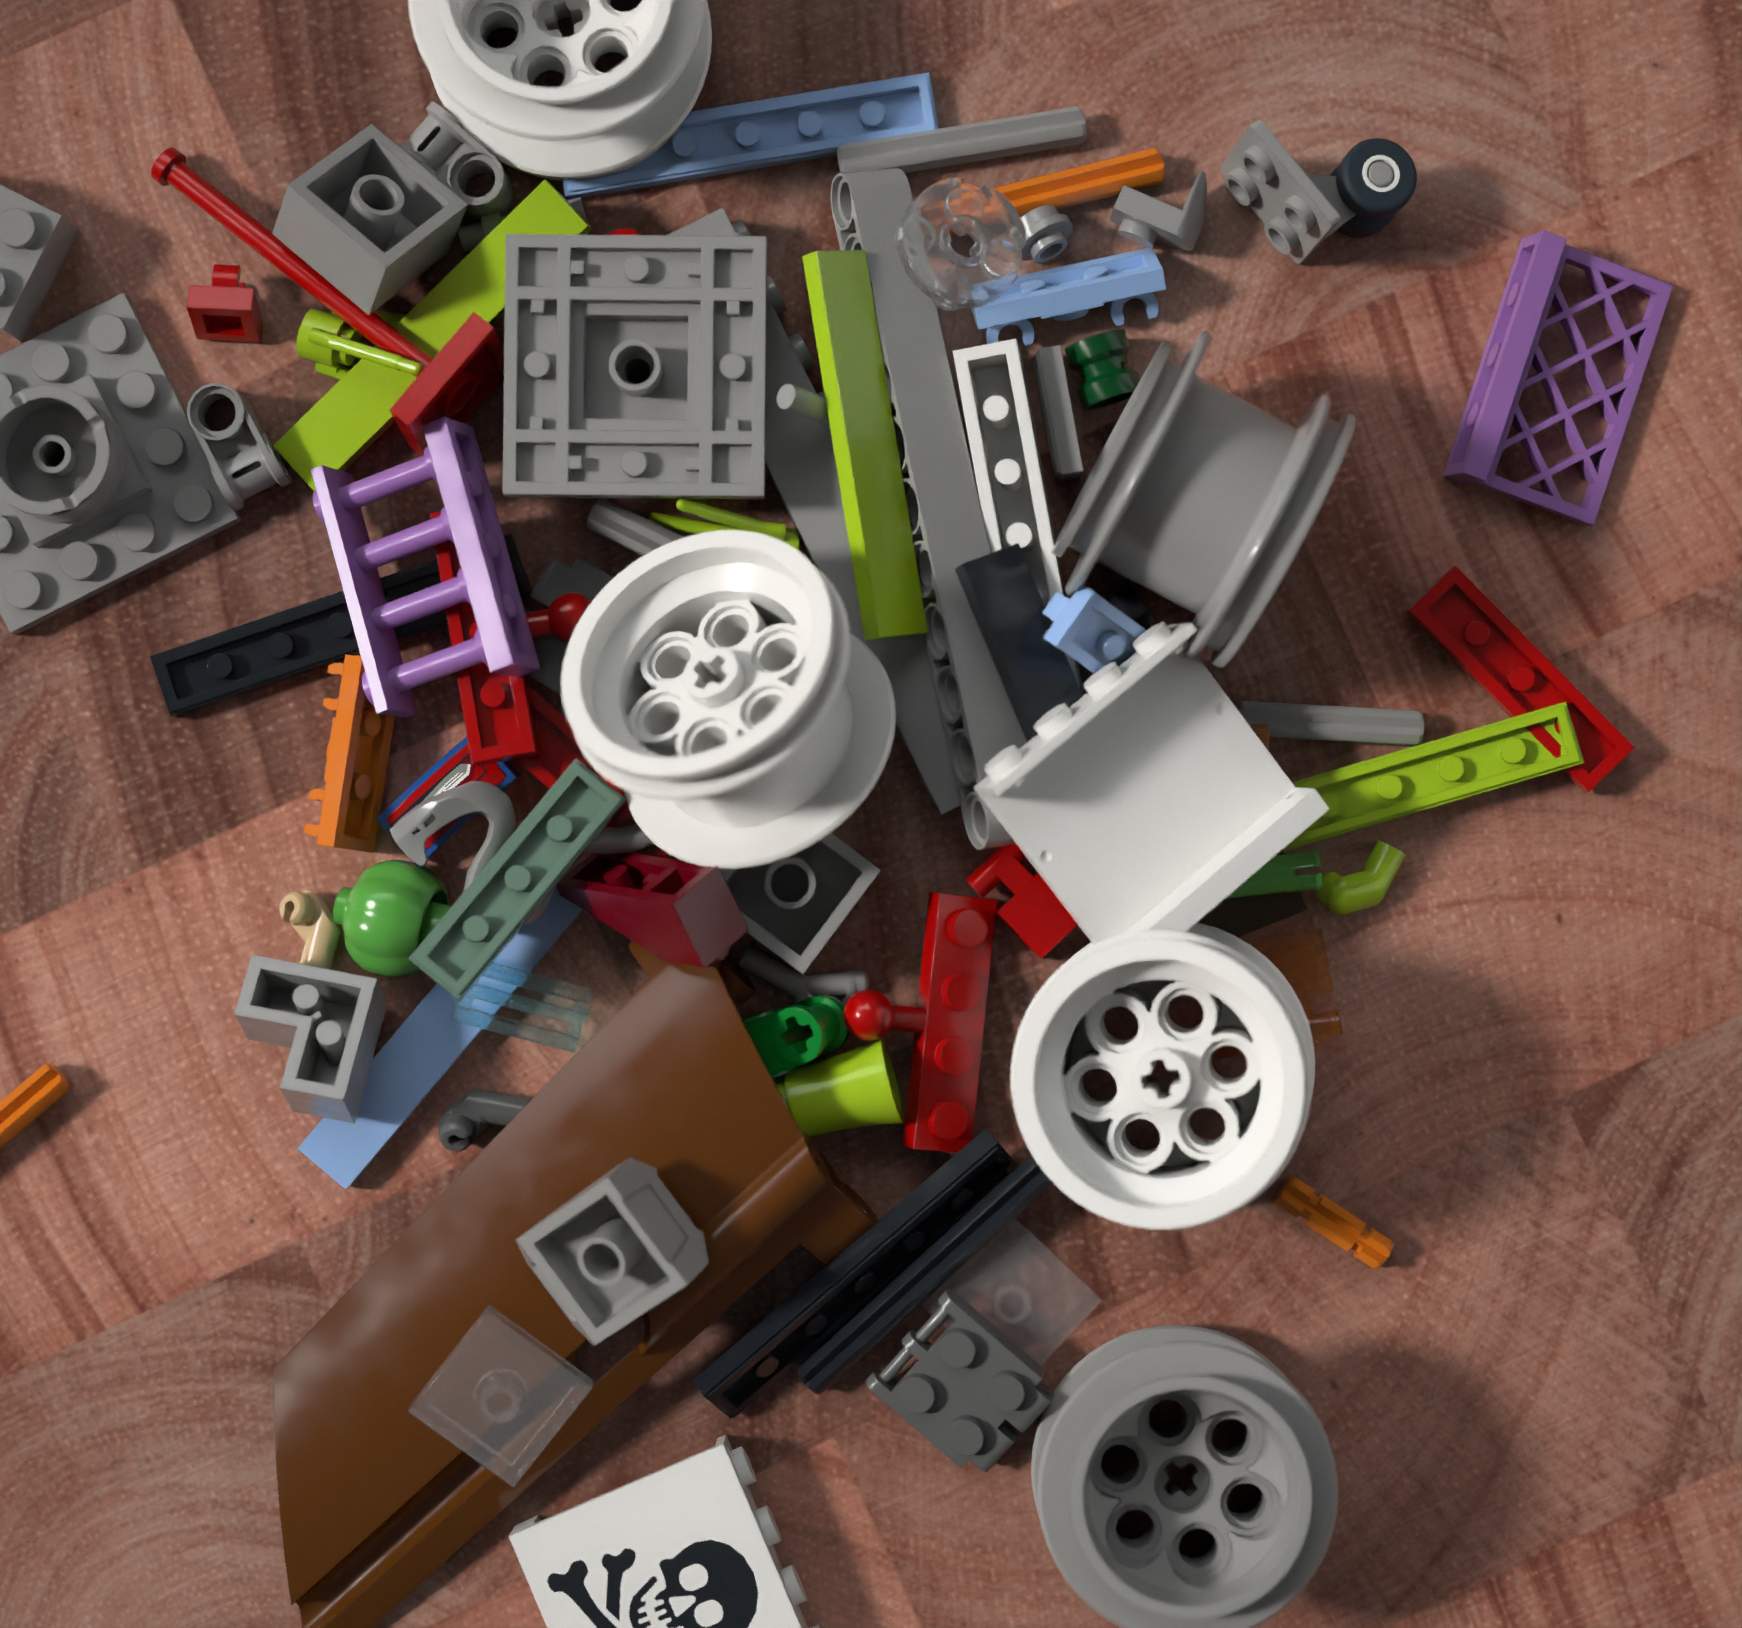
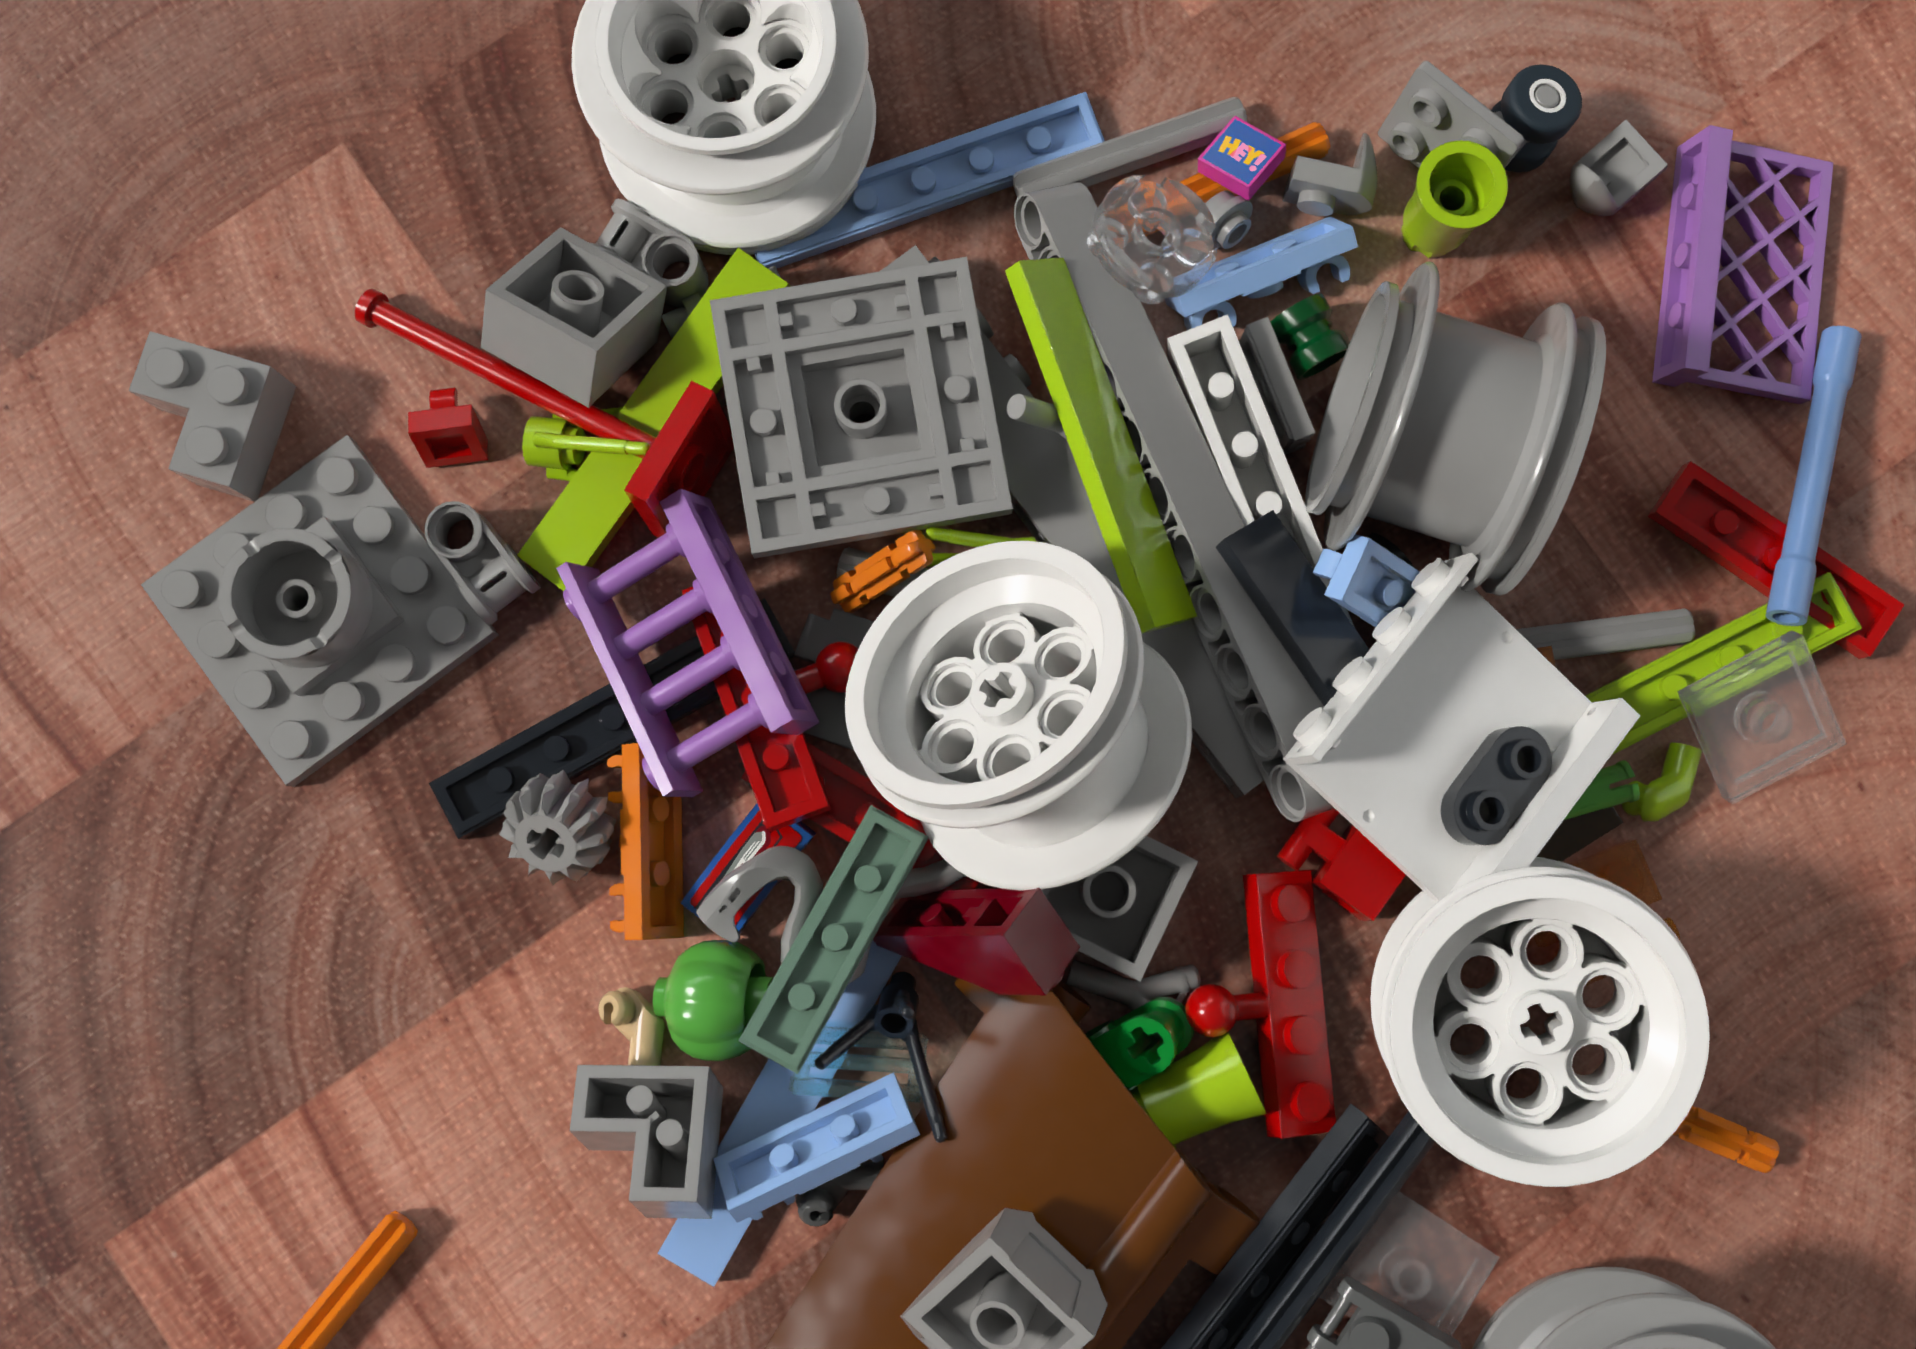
camera: 10 degrees left, 5 degrees down
none -> light grey gear [499,770,616,885]
none -> light blue plate [713,1072,920,1223]
none -> black plant [815,972,948,1143]
none -> orange axle [830,530,936,613]
none -> tile [1198,116,1286,201]
none -> lime plant [1401,140,1508,258]
none -> black plate [1441,726,1552,846]
none -> light grey plate [1569,120,1668,216]
none -> clear plate [1677,630,1847,804]
none -> medium blue piece [1766,326,1862,626]

